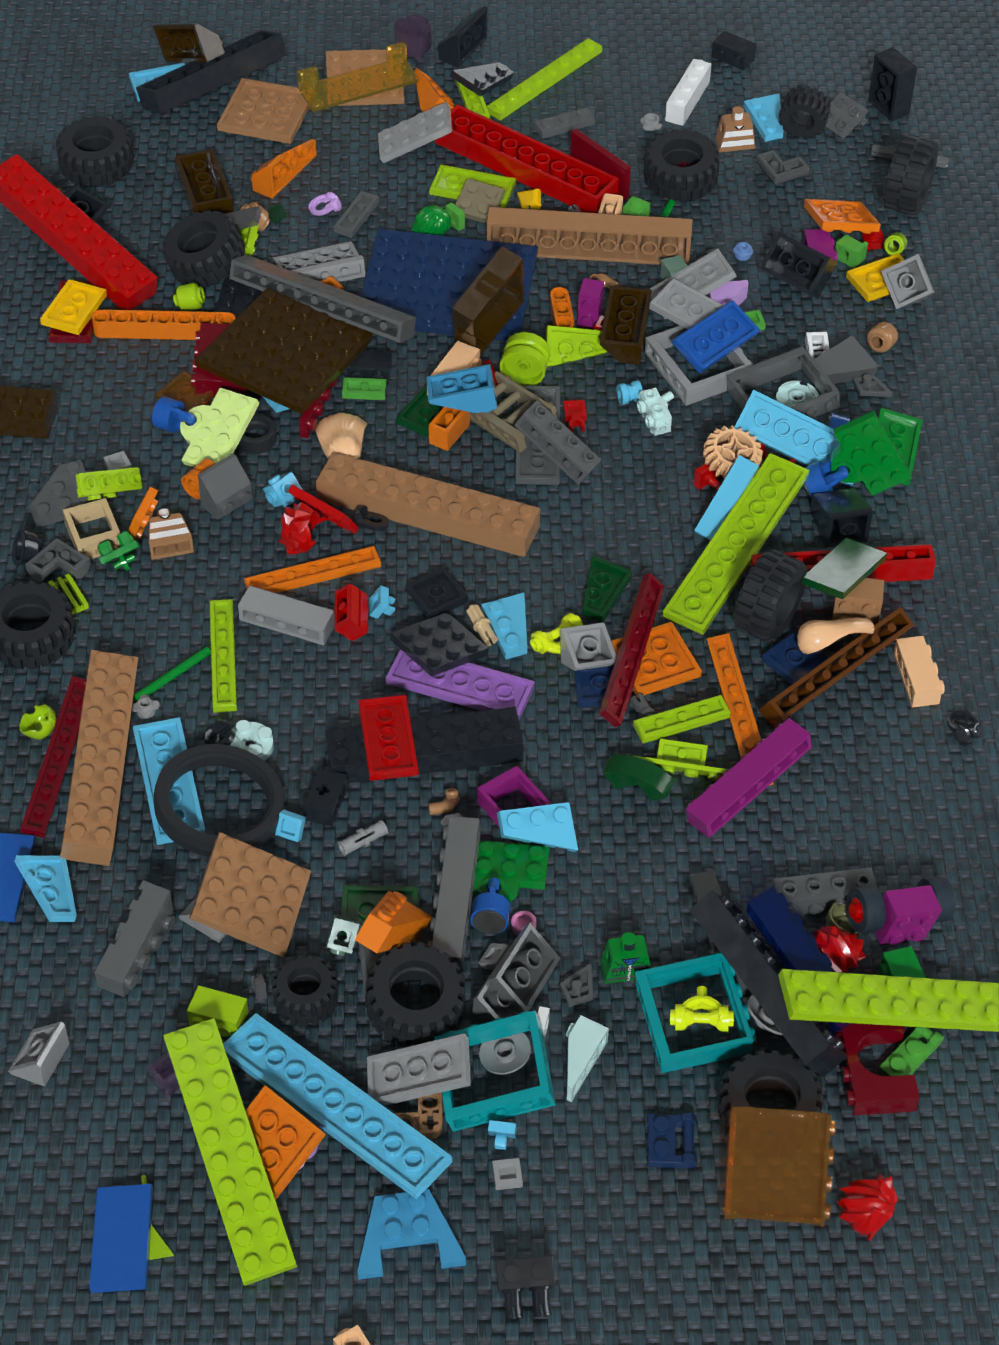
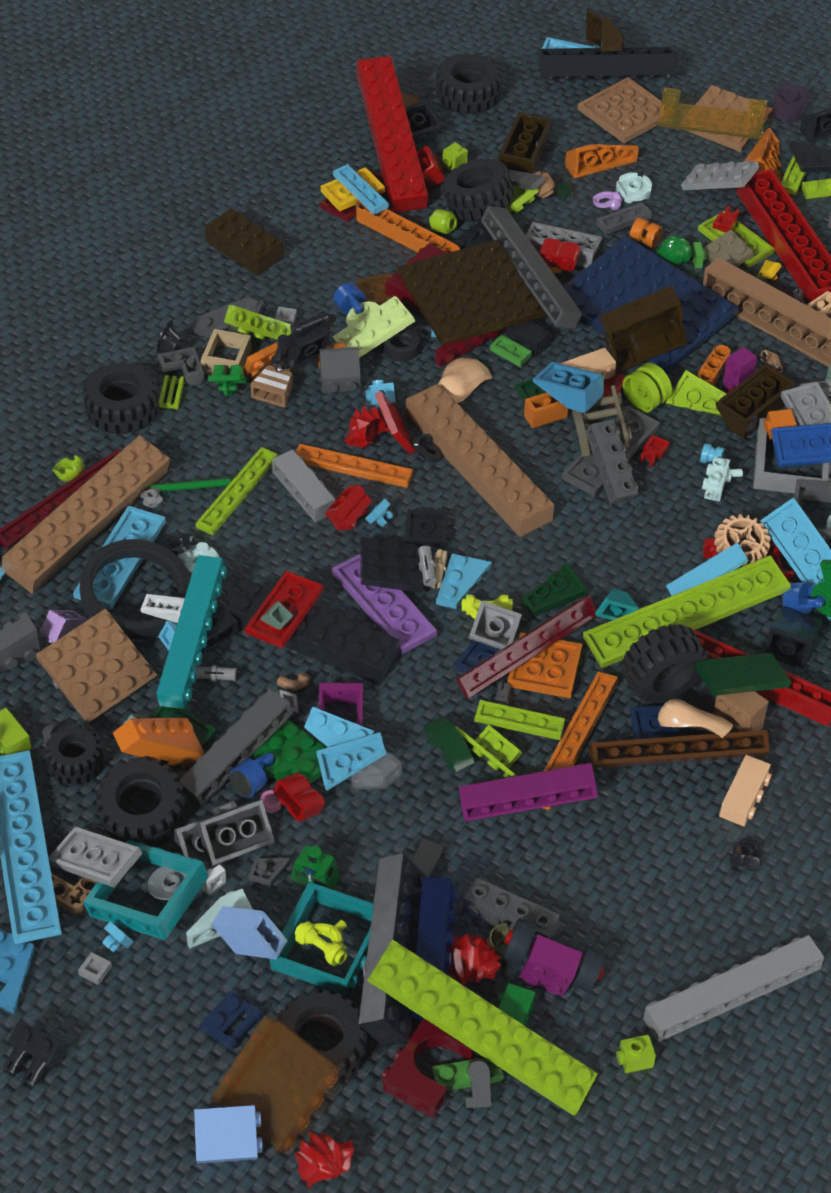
camera: 35 degrees right, 0 degrees up
none -> lavender slope [40,610,88,643]
none -> white slope [140,594,185,623]
none -> teal brick [156,555,227,709]
none -> light blue brick [194,1105,262,1164]
none -> light blue brick [211,906,288,959]
none -> sand green slope [260,601,293,630]
none -> black brick [271,311,336,370]
none -> red brick [273,772,325,822]
none -> medium azure wing [316,732,386,791]
none -> medium azure tile [333,164,389,215]
none -> clear slope [351,751,402,789]
none -> red brick [417,146,445,188]
none -> light grey pin [418,546,436,586]
none -> lime brick [442,142,468,172]
none -> dark grey leg [464,1059,491,1108]
none -> red brick [539,238,580,271]
none -> teal slope [595,589,639,620]
none -> light aqua plate [616,173,652,203]
none -> orange wheel [629,217,663,248]
none -> red plate [712,206,739,233]
none -> orange brick [763,409,797,439]

